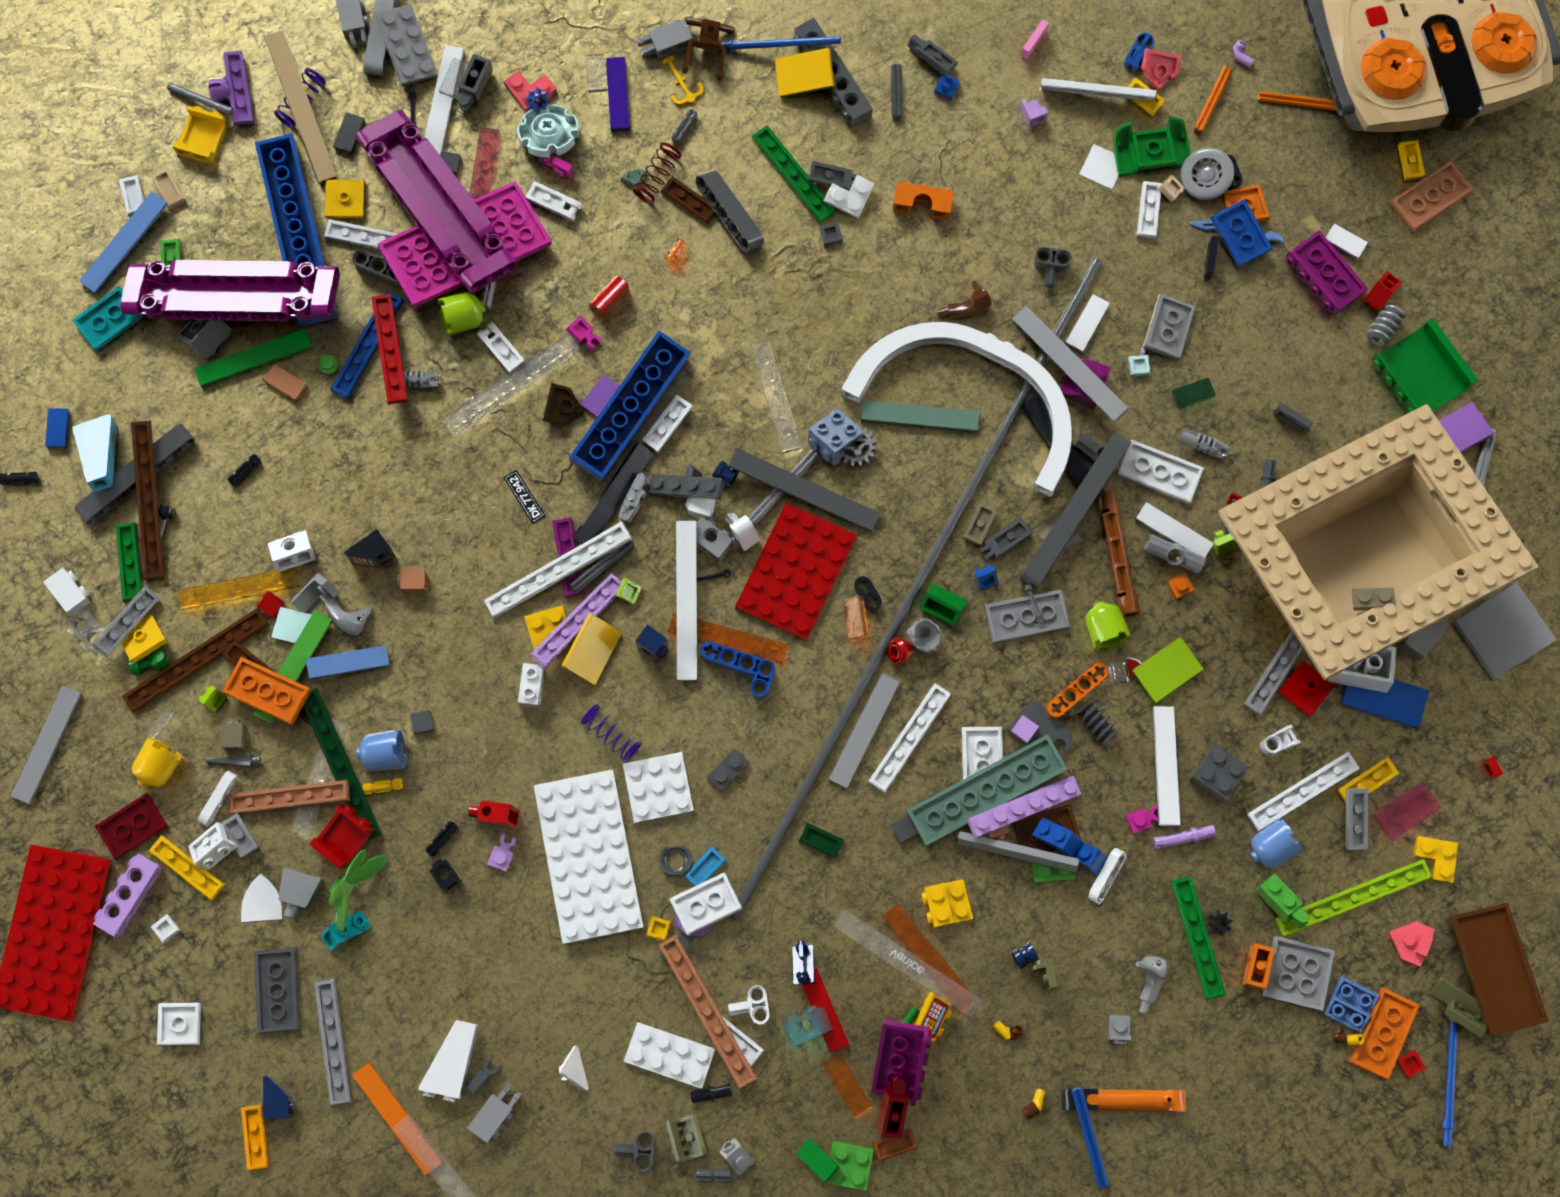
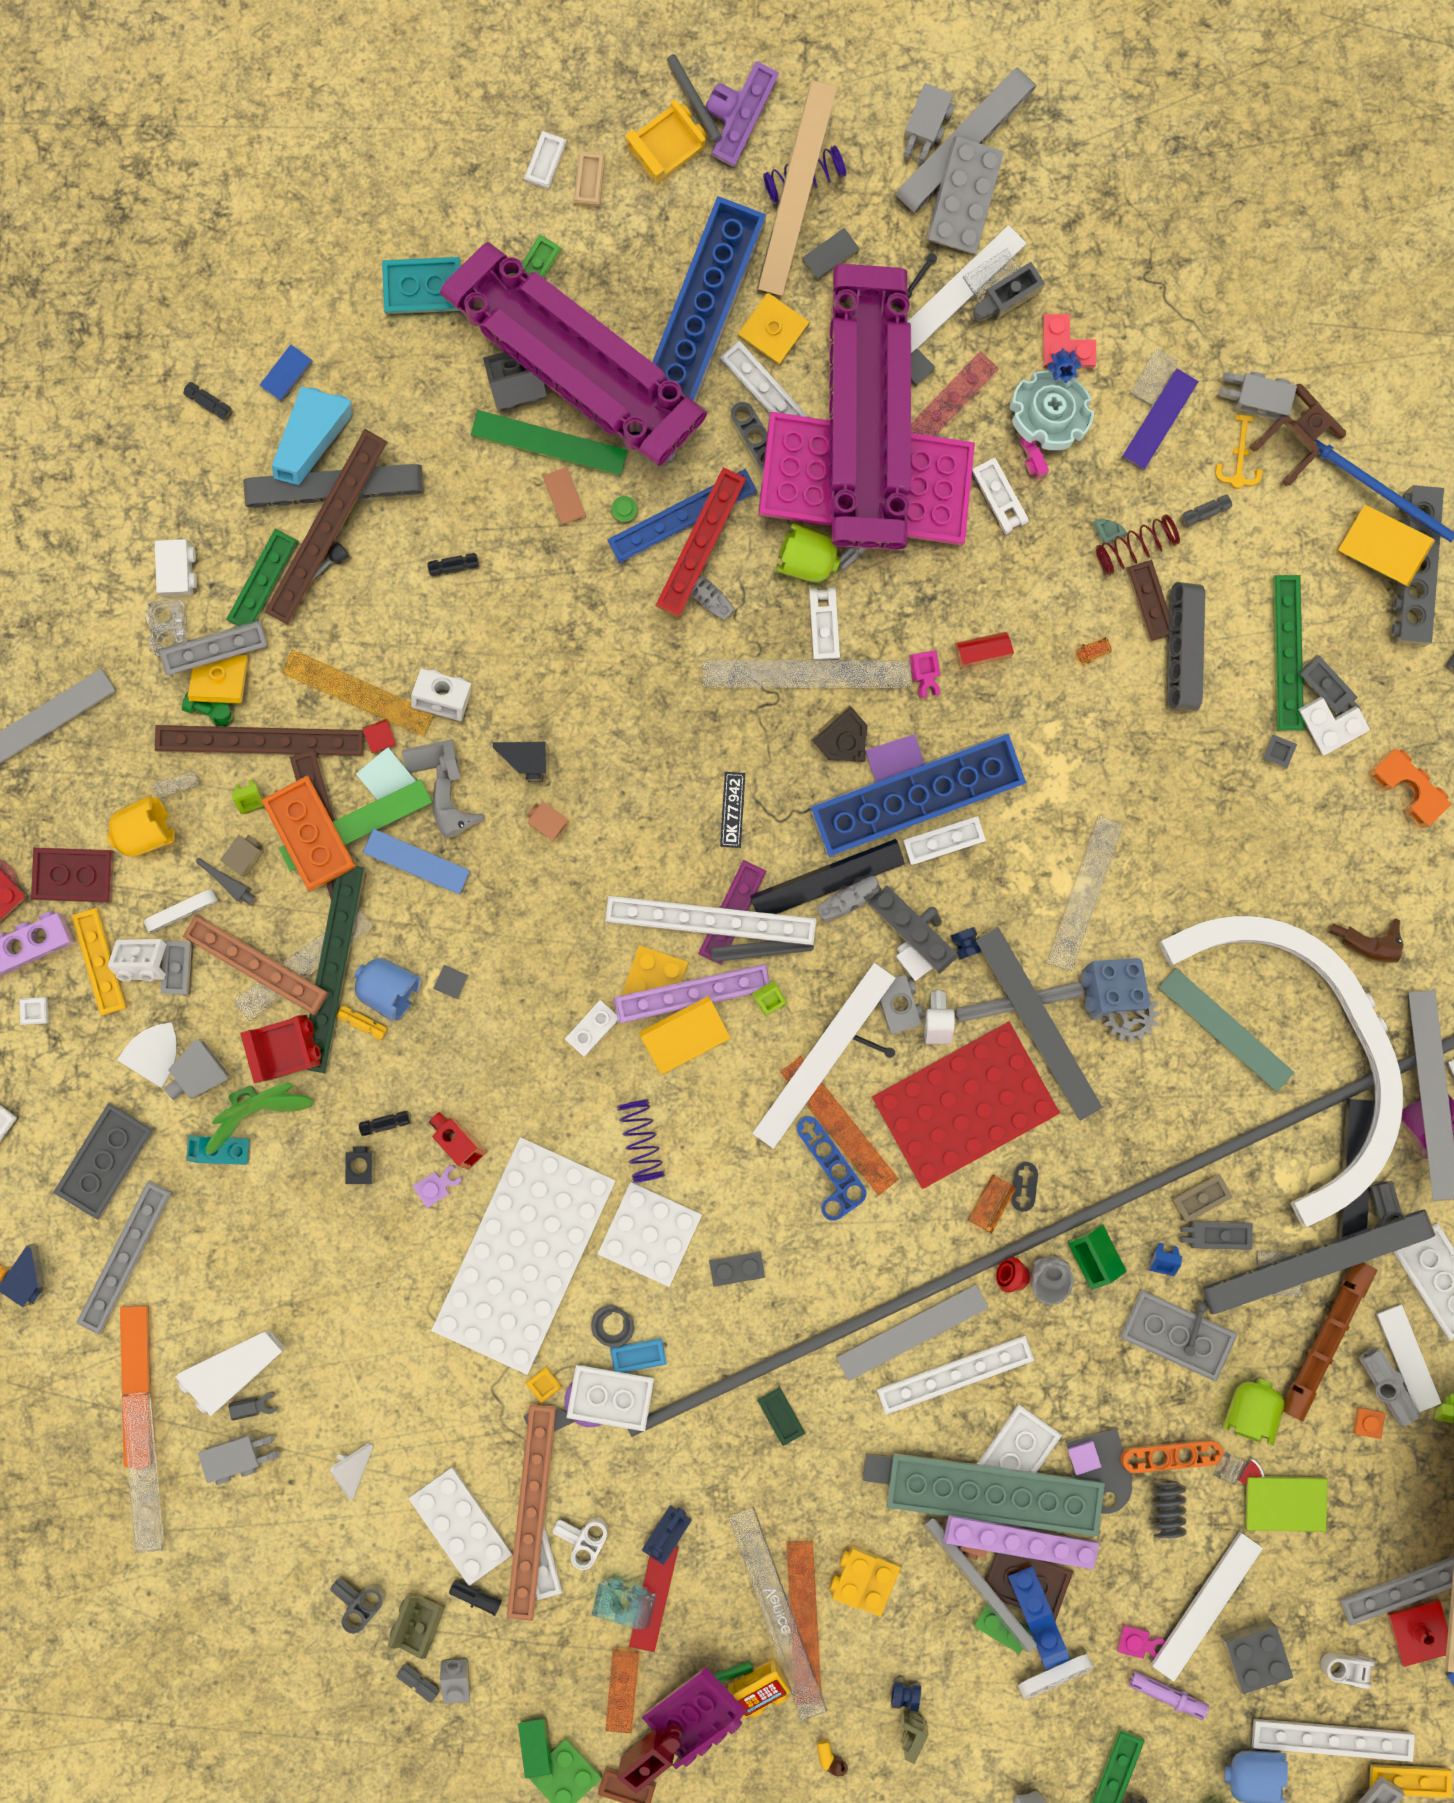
camera: 35 degrees right, 10 degrees up
medium blue tile [79,191,168,294] -> none
dark blue brick [635,625,669,662] -> none

